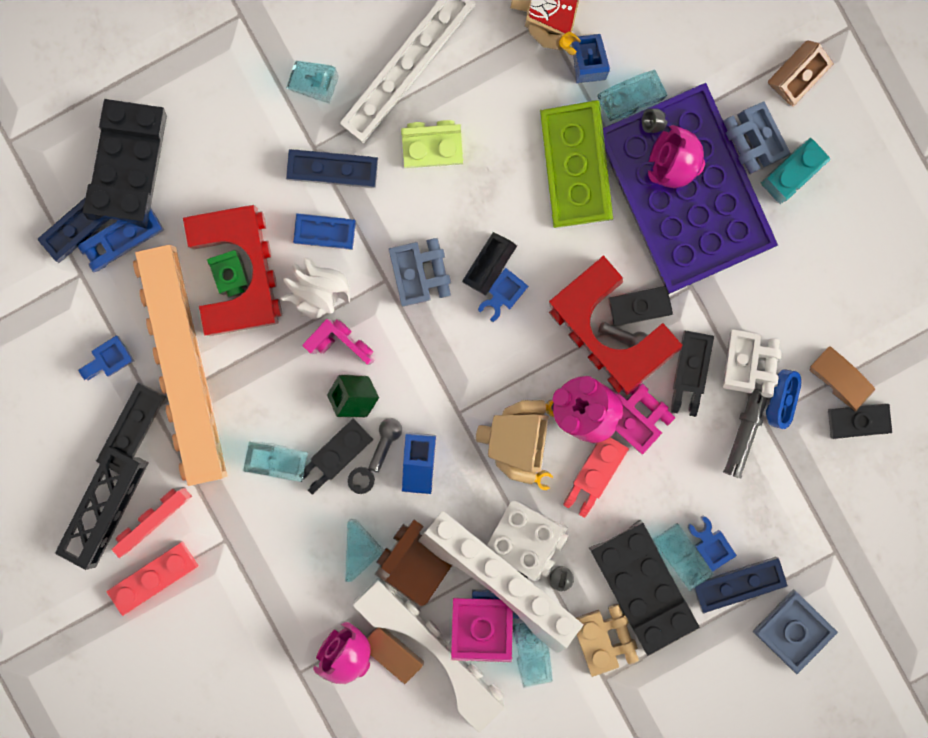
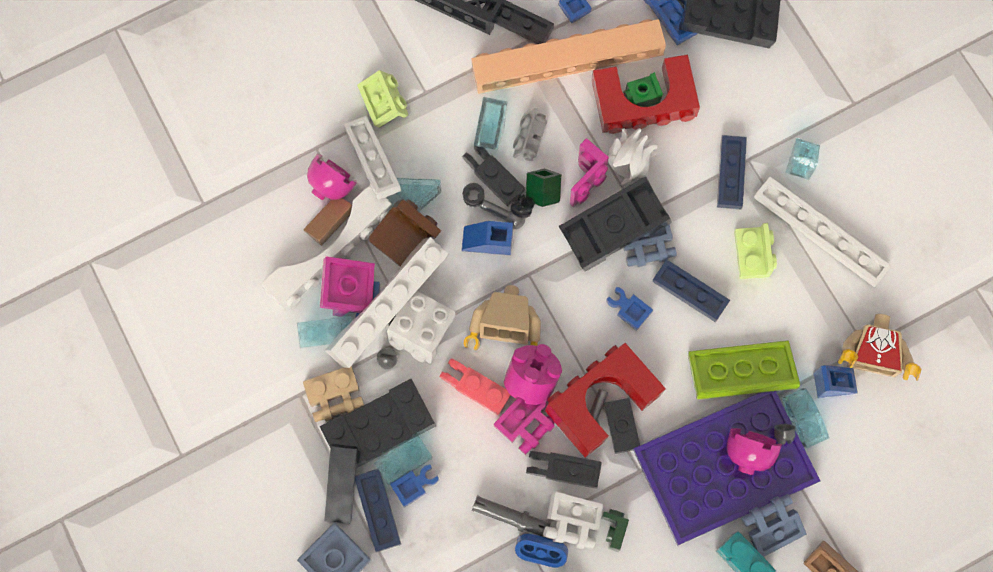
camera: 95 degrees right, 15 degrees down
coral plate [106,541,199,616] -> none
coral plate [111,488,192,558] -> none
blue plate [293,213,356,250] -> none
black plate [462,232,517,296] -> none
none -> black tile [324,444,358,524]
none -> white plate [344,116,401,200]
none -> yellowish green bracket [357,70,409,128]
none -> black bush [510,194,535,218]
none -> light grey hinge [513,108,547,161]
none -> black piece [559,176,672,272]
none -> dark green bracket [601,509,629,552]
none -> dark blue plate [652,259,730,323]

